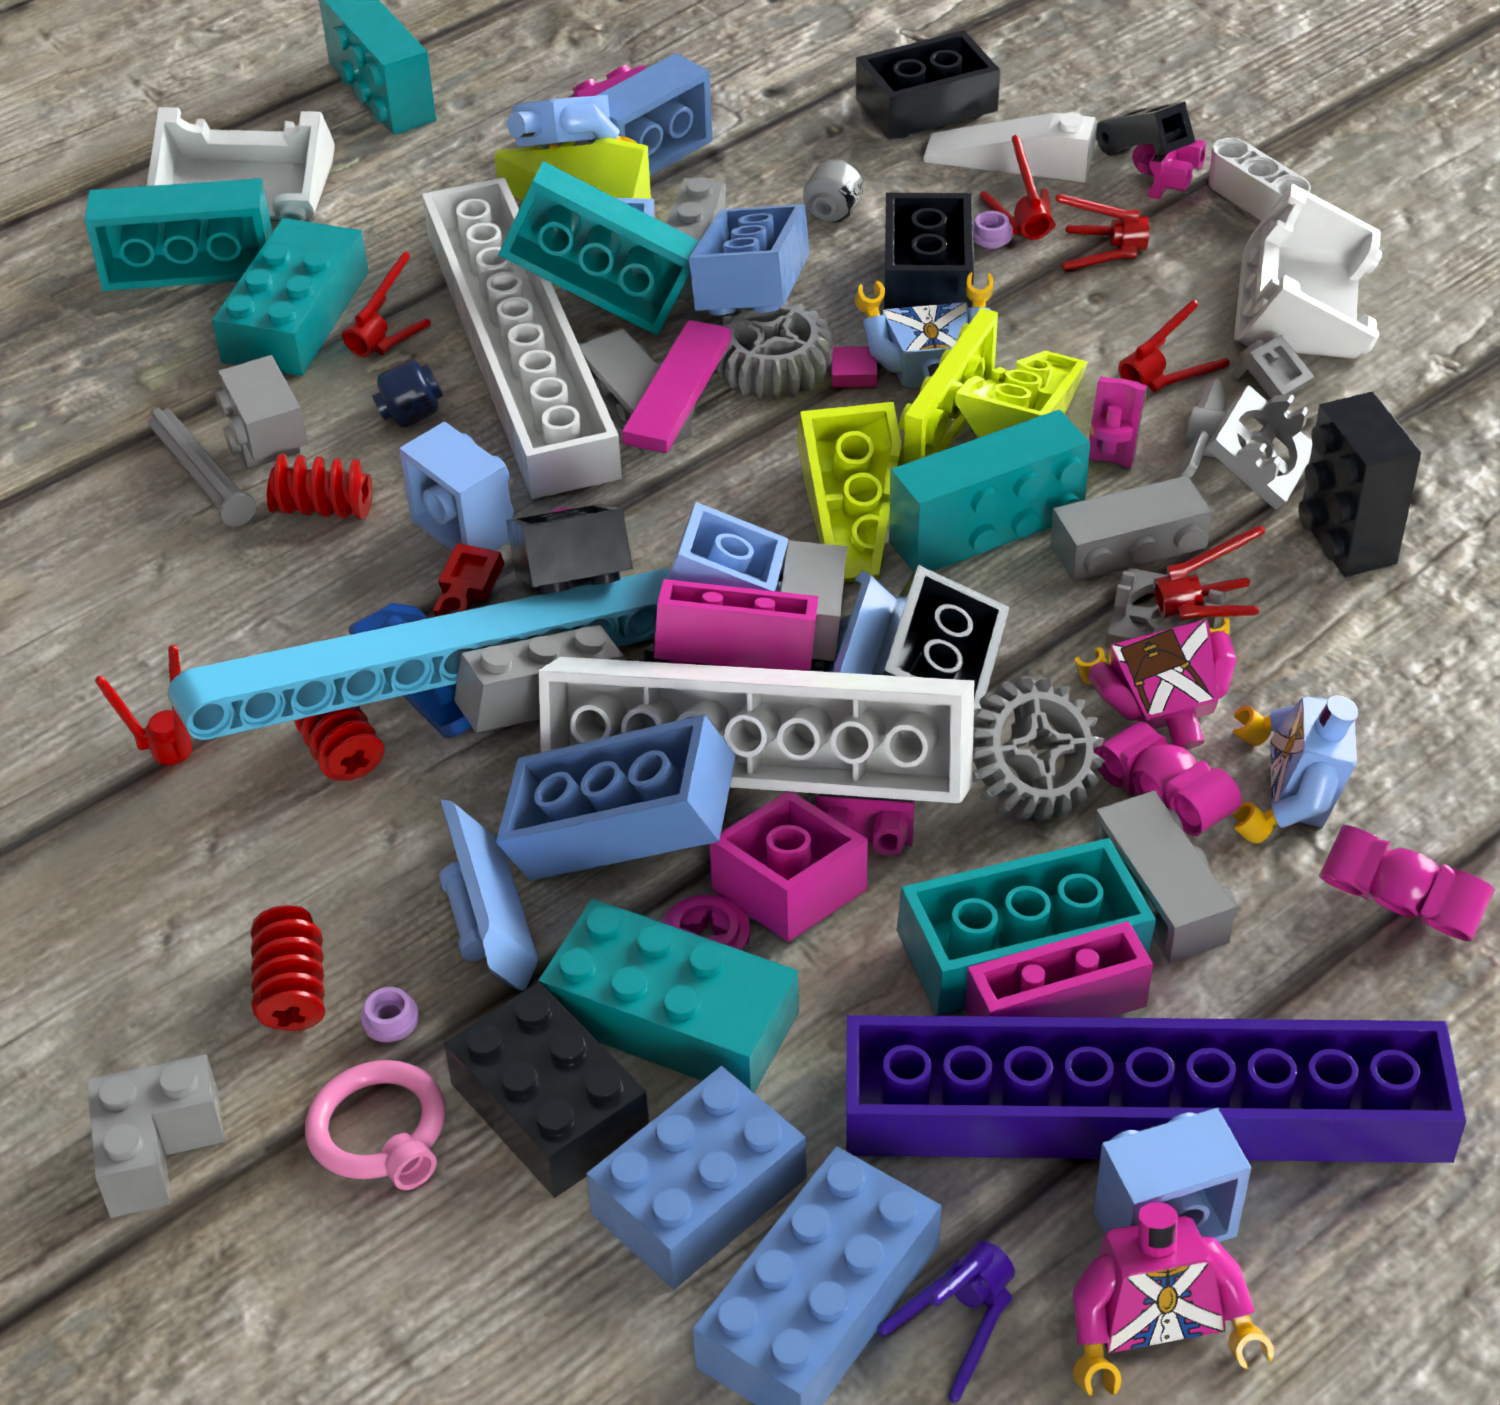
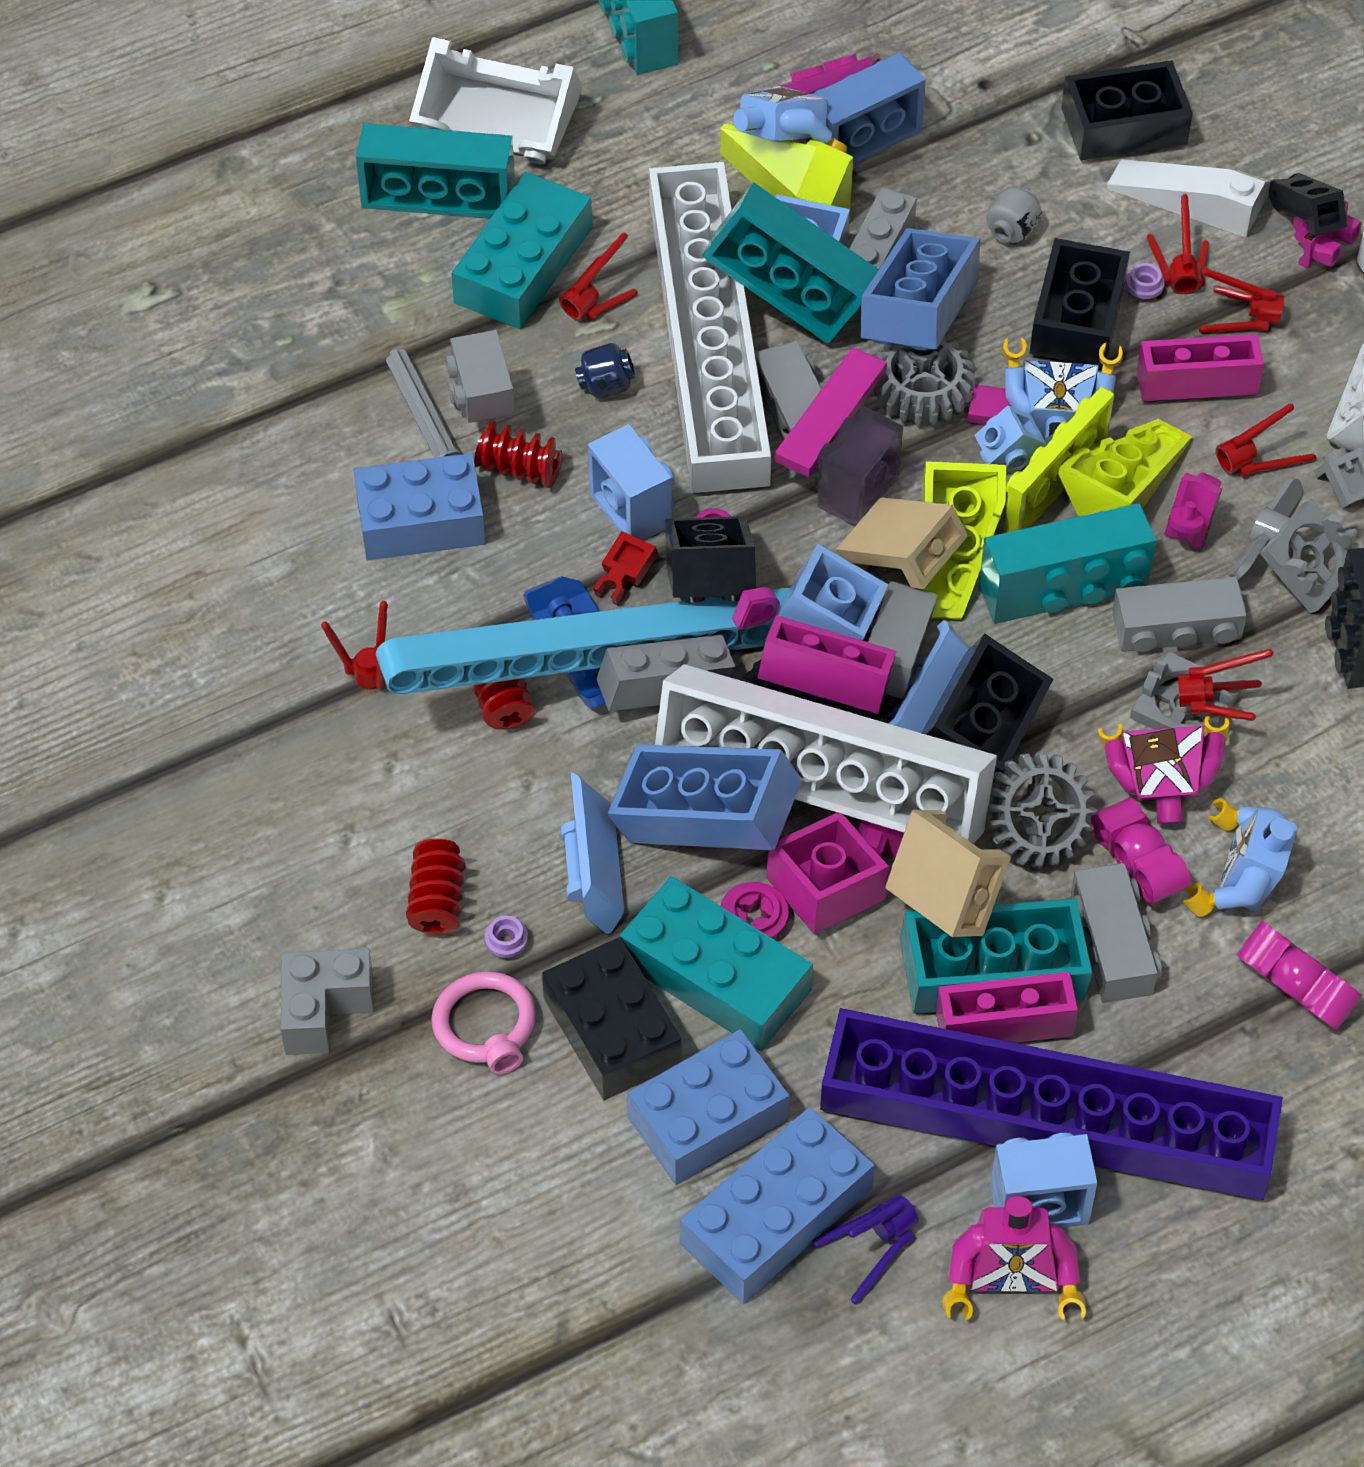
camera: 10 degrees right, 10 degrees up
none -> medium blue brick [353,453,486,561]
none -> dark pink tile [732,587,780,629]
none -> clear purple brick [815,405,903,526]
none -> tan panel [836,497,968,589]
none -> tan panel [885,810,1011,937]
none -> light blue brick [974,405,1047,474]
none -> dark pink brick [1136,334,1264,401]

